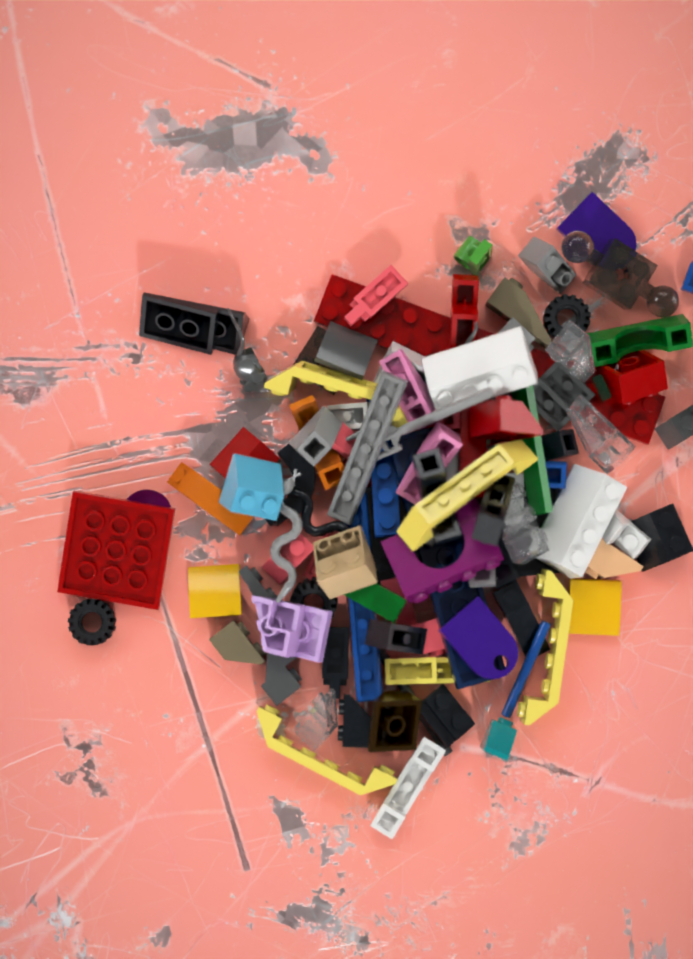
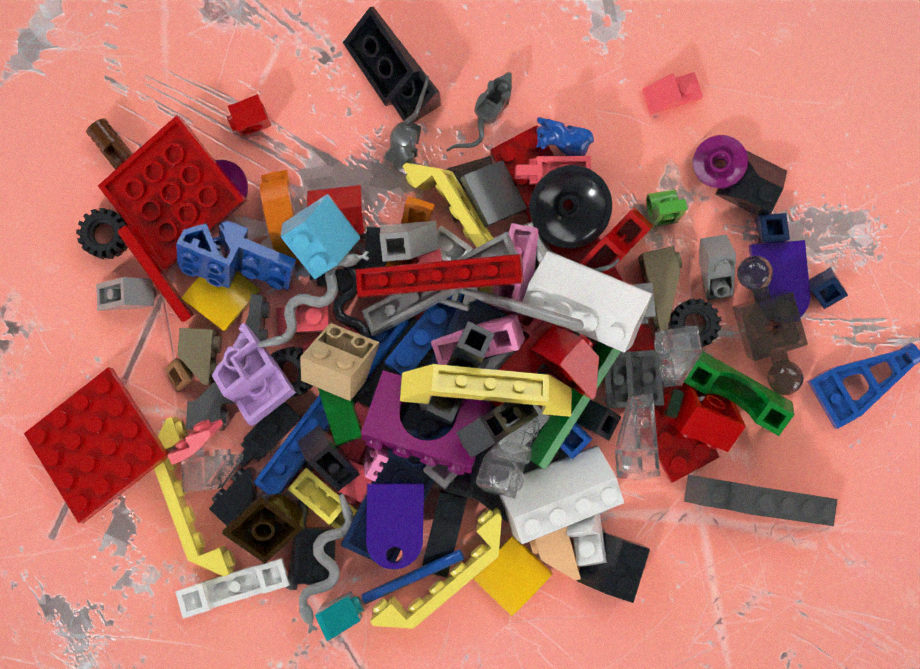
camera: 35 degrees right, 0 degrees up
none -> red plate [23,367,168,523]
none -> reddish brown hinge [86,118,133,169]
none -> light grey slope [96,277,156,311]
none -> red tile [117,225,194,323]
none -> medium nougat slope [164,358,192,392]
none -> coral slope [167,419,223,465]
none -> blue piece [176,221,296,291]
none -> red brick [227,94,272,138]
none -> light grey animal [298,494,353,634]
none -> red tile [356,254,524,298]
none -> bright pink tile [363,446,389,481]
none -> dark grey animal [446,72,512,152]
none -> black dish [529,165,612,249]
none -> blue animal [536,117,594,156]
none -> coral slope [642,72,703,115]
none -> magenta dish [693,135,748,189]
none -> black slope [715,150,787,216]
none -> dark blue slope [755,213,790,243]
none -> dark blue slope [809,267,849,309]

